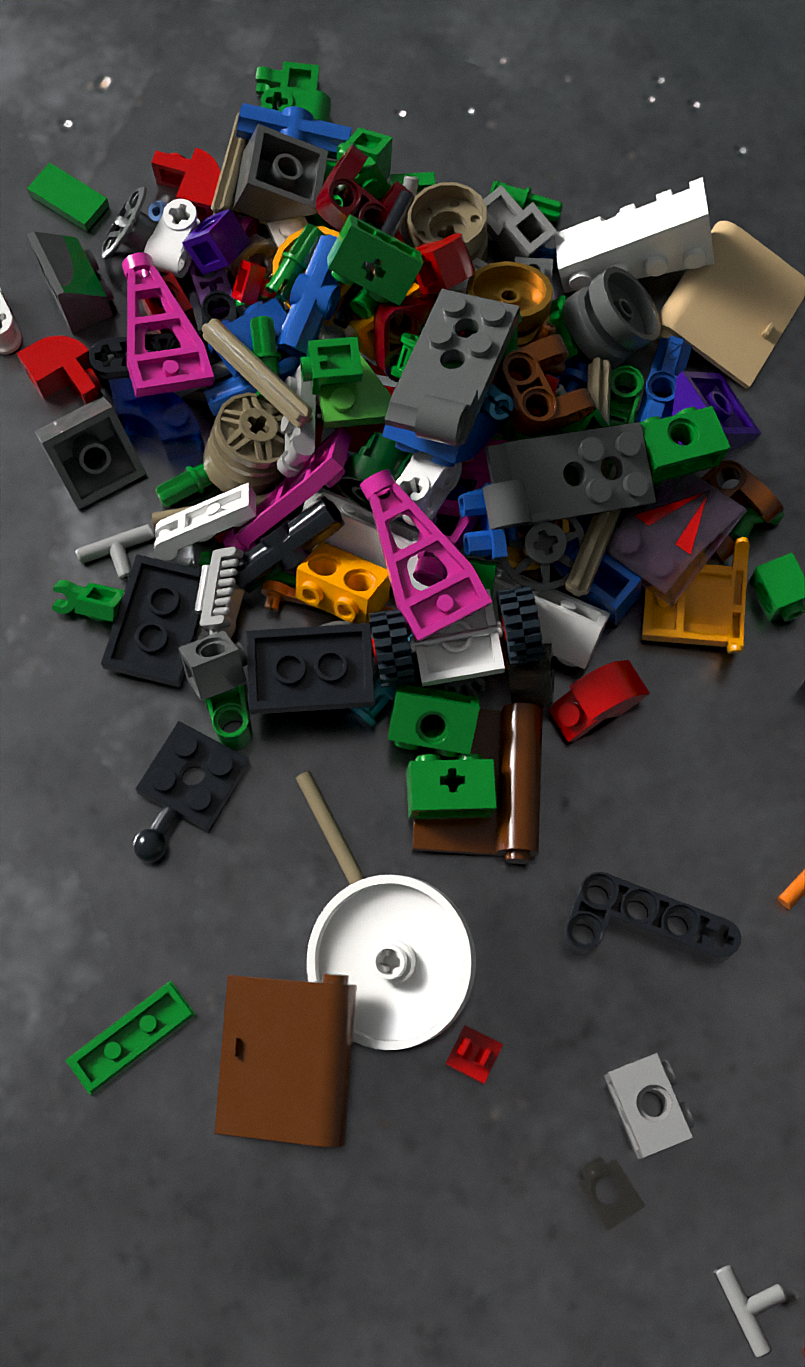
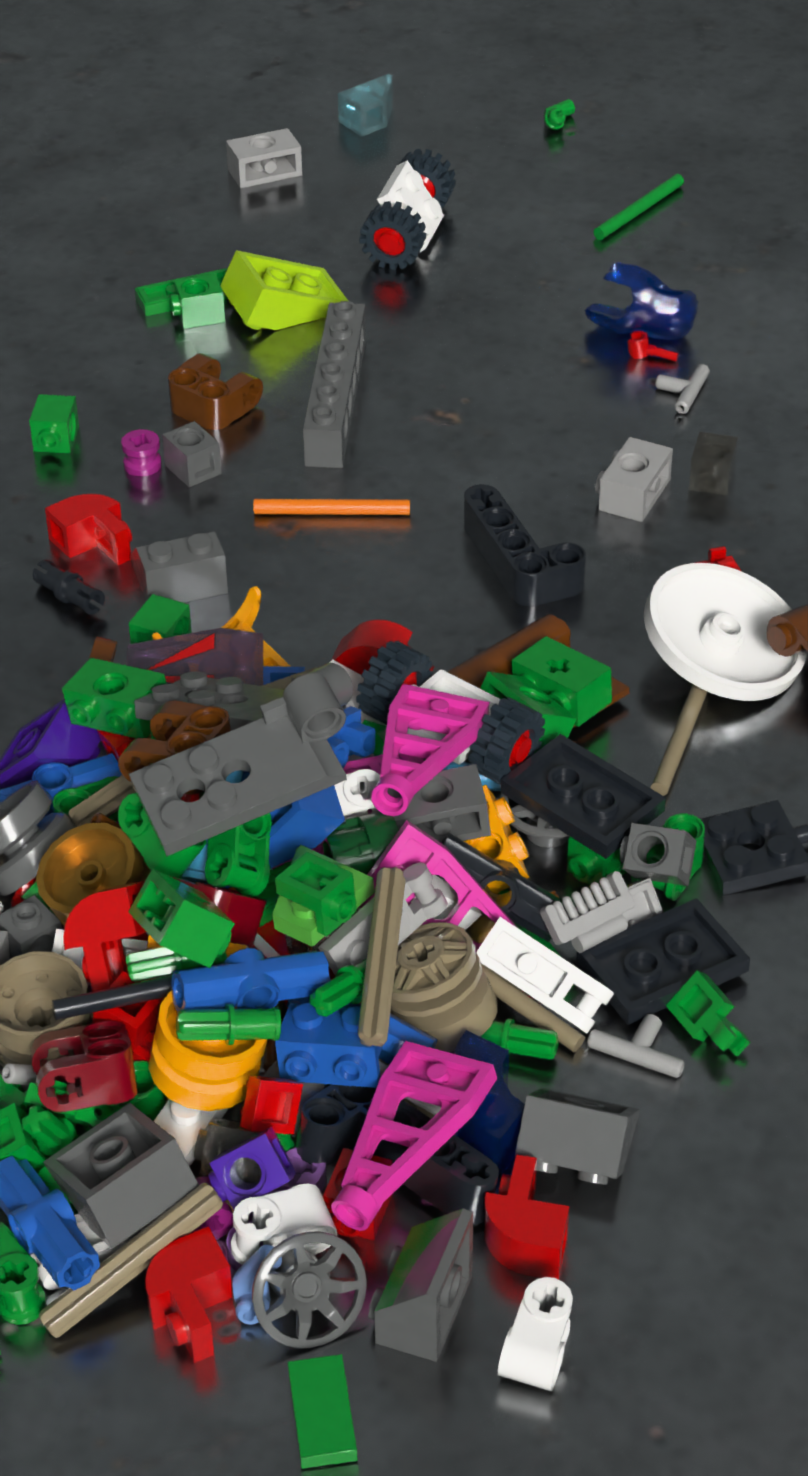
camera: 135 degrees left, 30 degrees down
none -> dark grey brick [388,764,491,843]

